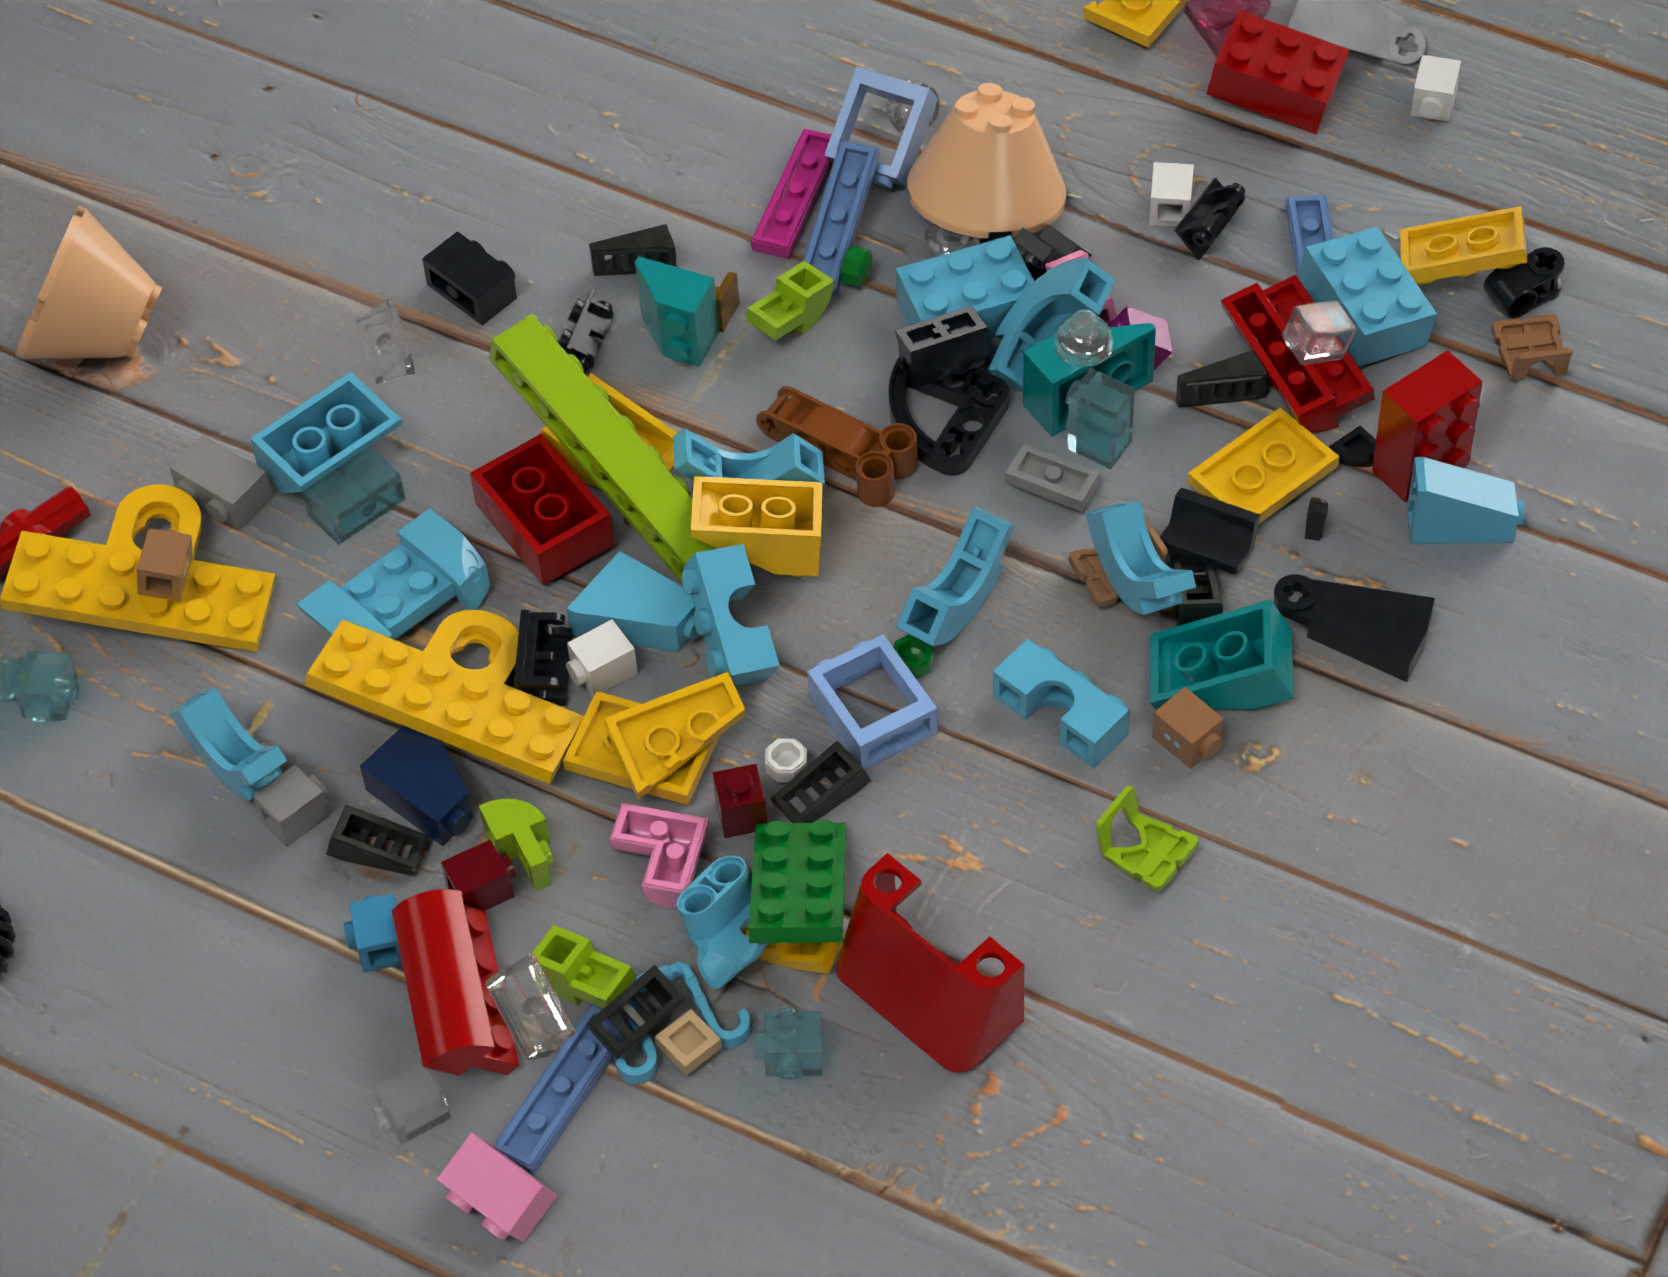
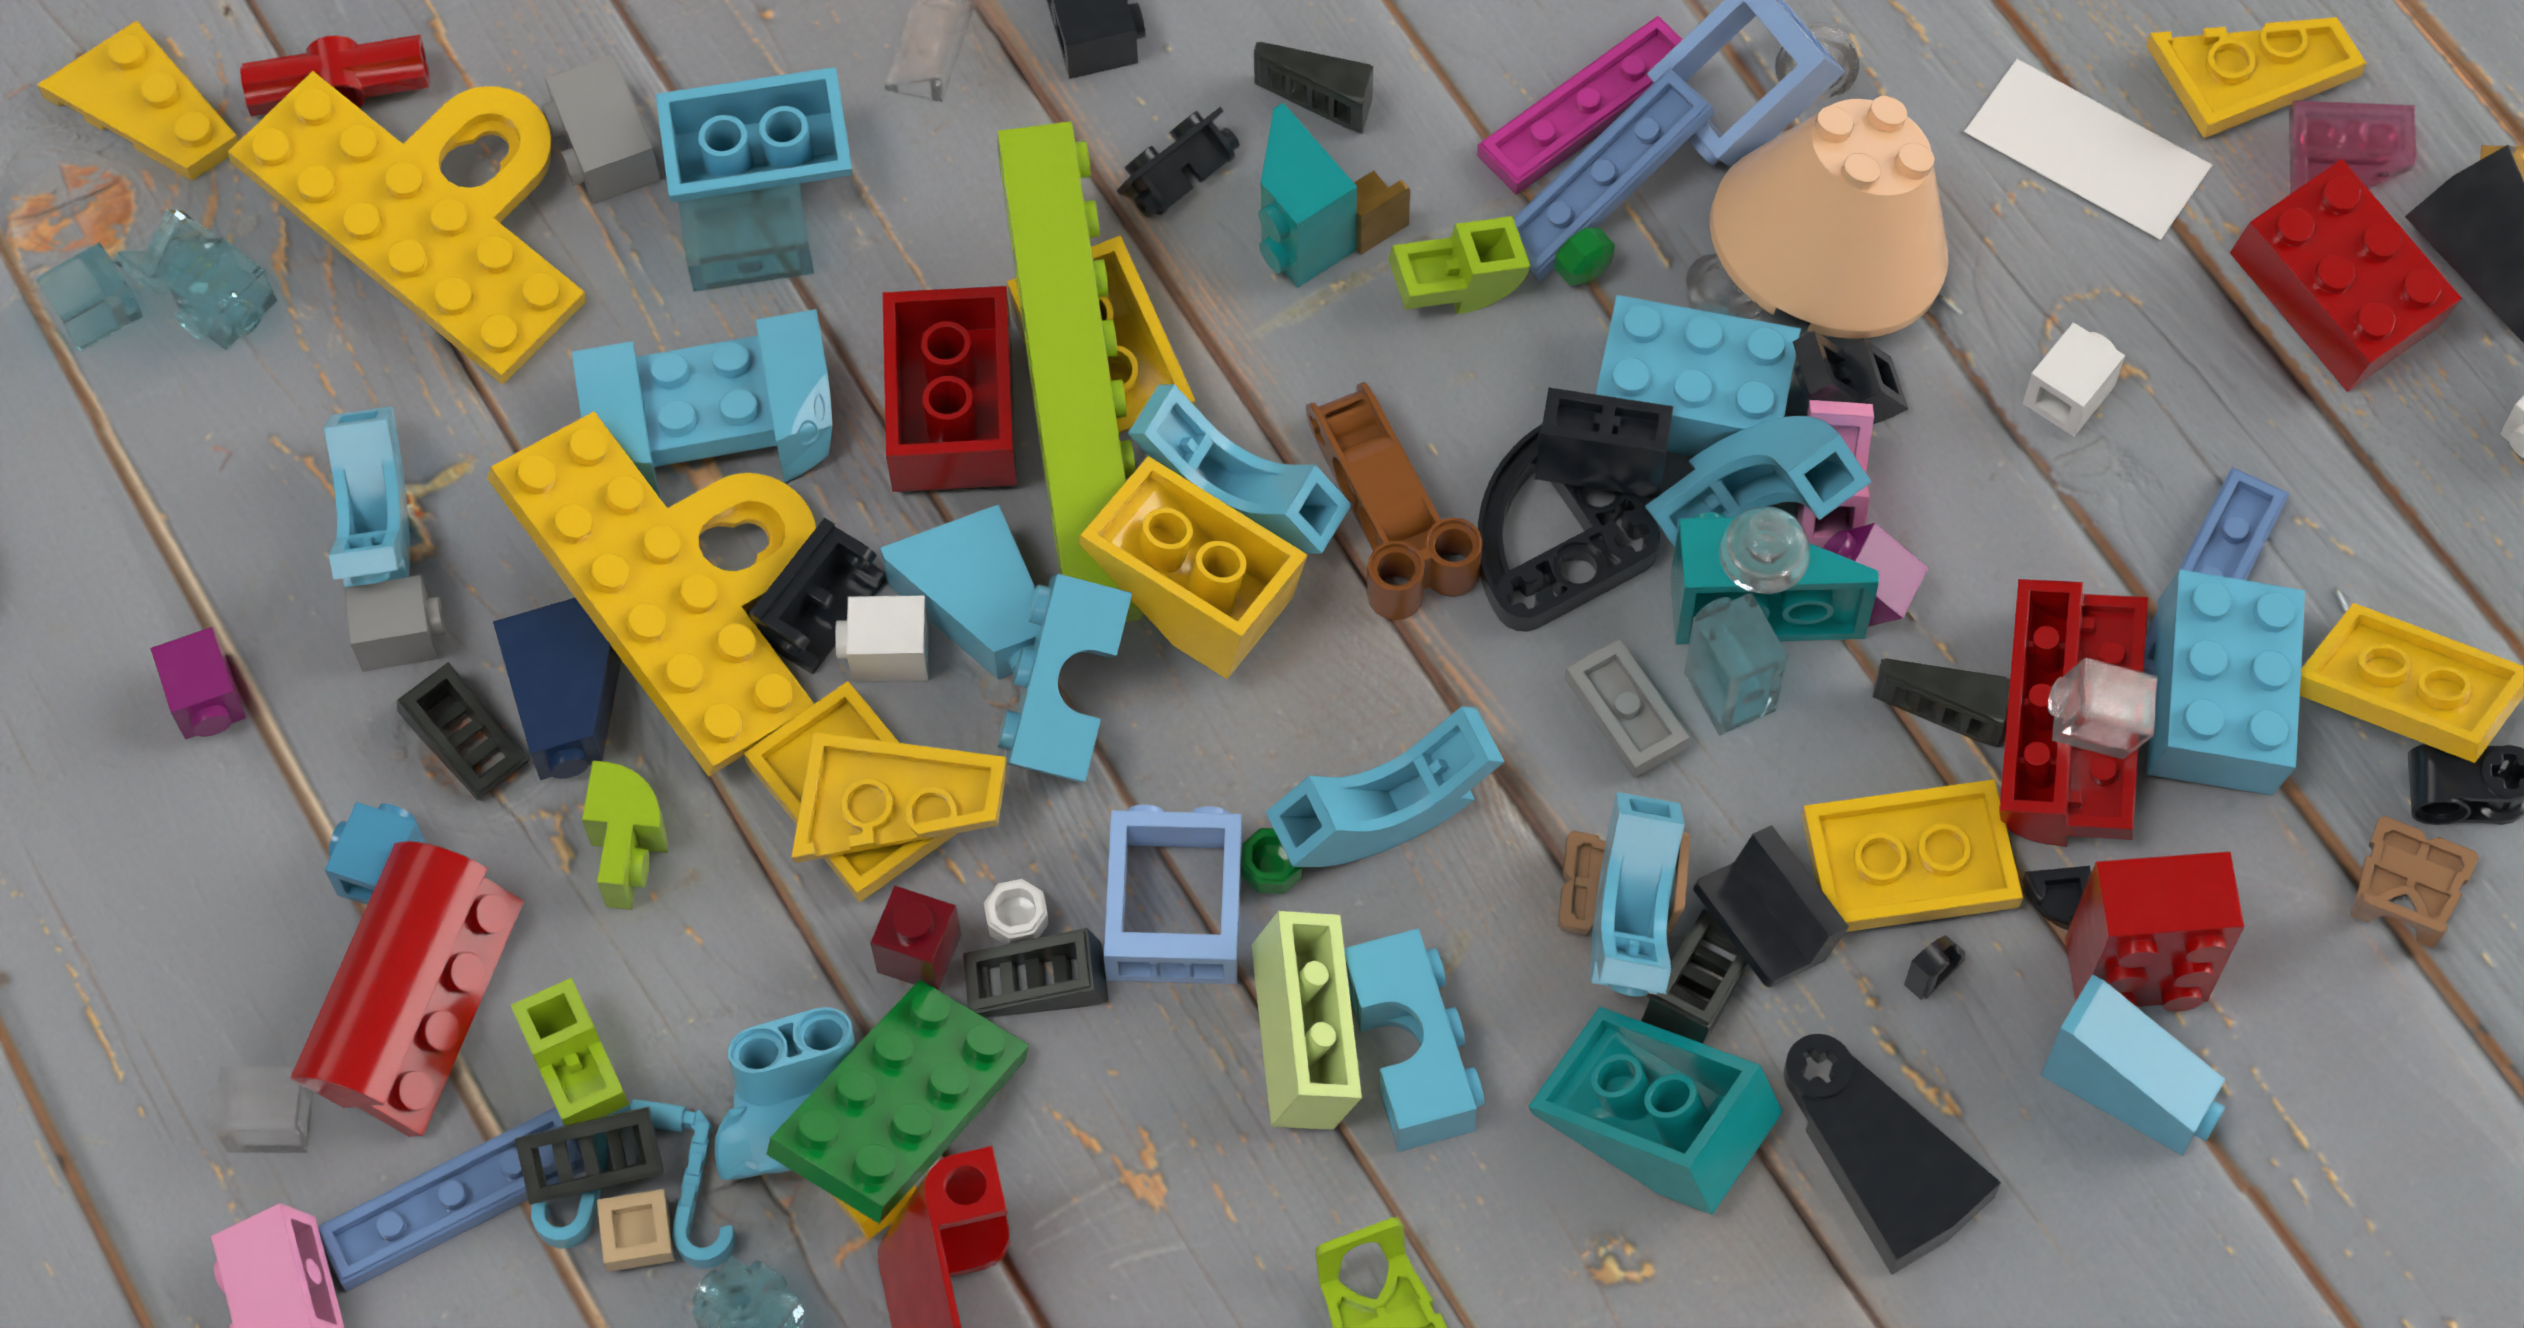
camera: 30 degrees right, 10 degrees up
medium nougat brick [136,528,192,602] -> none
dark red brick [441,840,516,910] -> none
clear slope [485,953,576,1061] -> none
bright pink brick [610,803,709,909] -> none
medium nougat brick [1152,687,1224,769] -> none
black hinge [1174,178,1245,260] -> none
none -> magenta brick [150,627,247,740]
none -> yellowish green brick [1251,911,1362,1130]
none -> white sticker [1964,59,2212,240]

